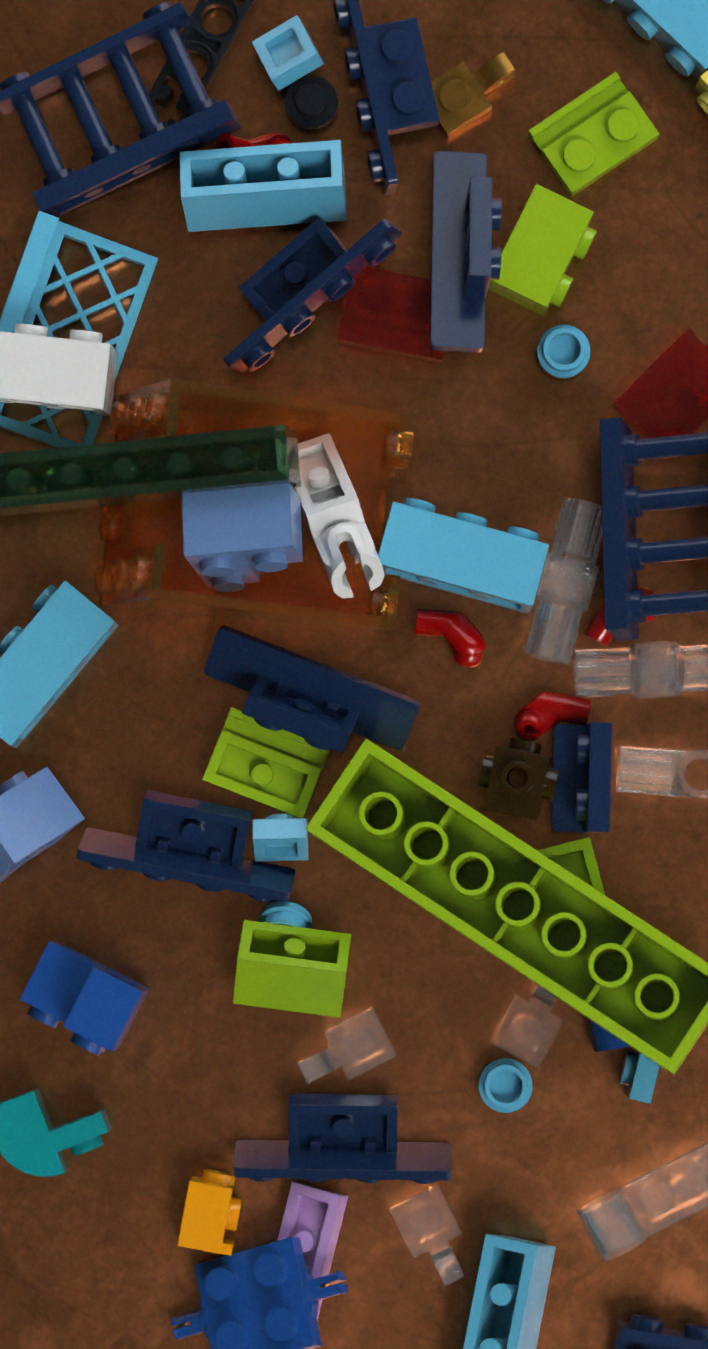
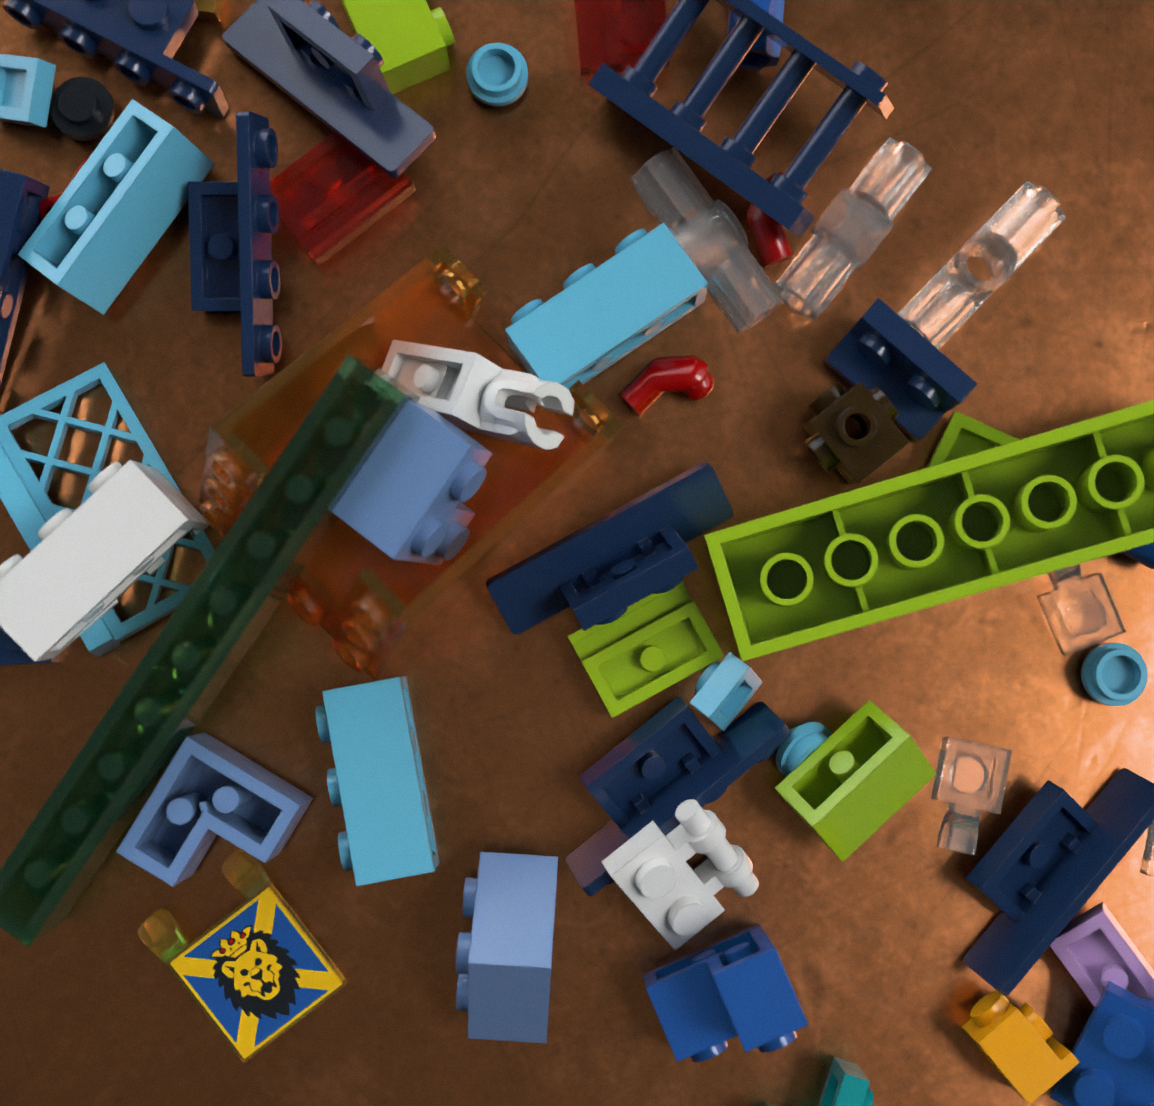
camera: 55 degrees left, 0 degrees up
red arm [514,691,592,741] -> none
none -> white plate [601,799,759,950]

